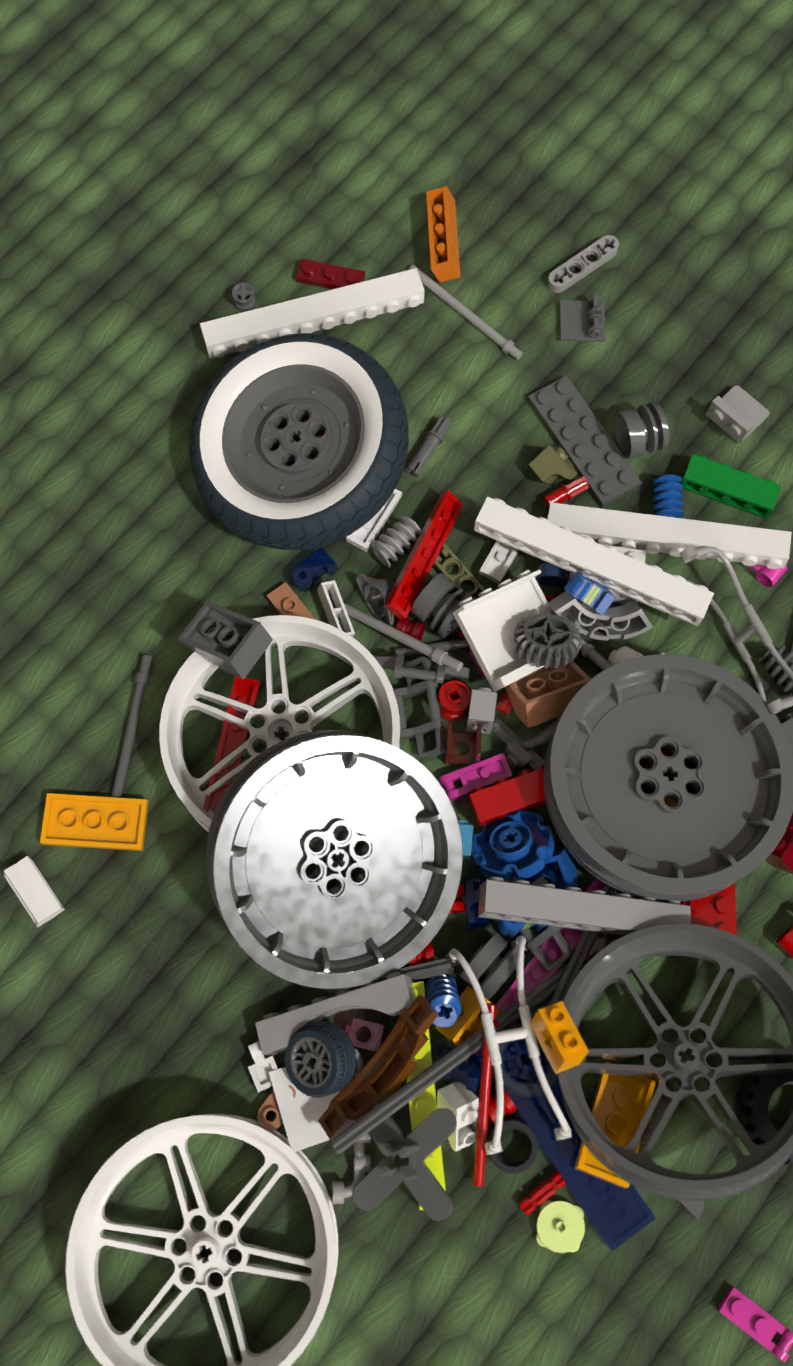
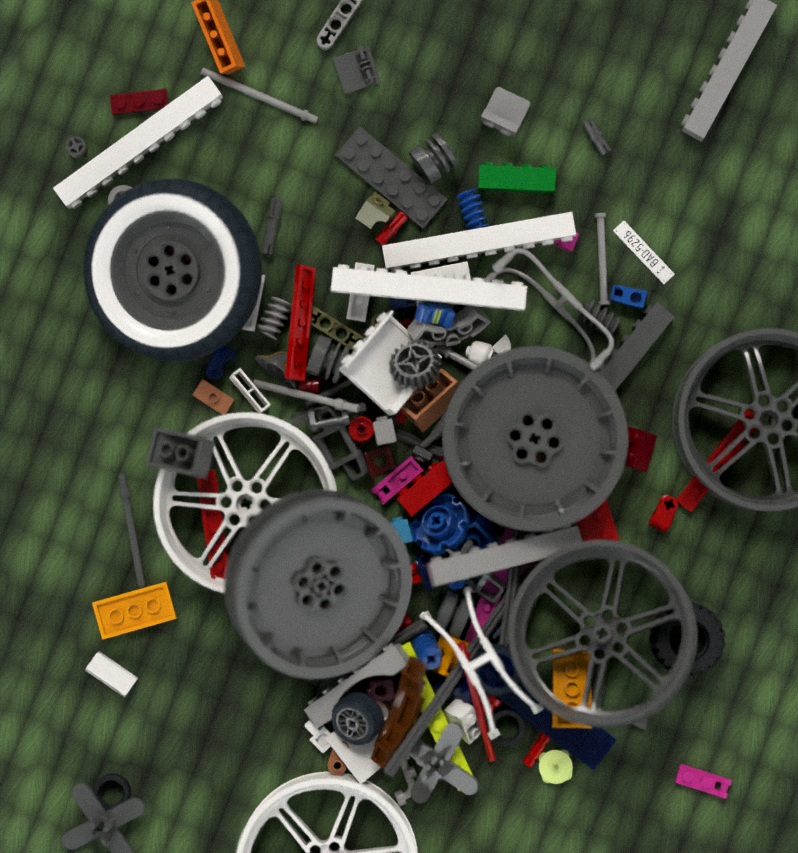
camera: 10 degrees left, 15 degrees up
light orange brick [530,1001,589,1074] -> none

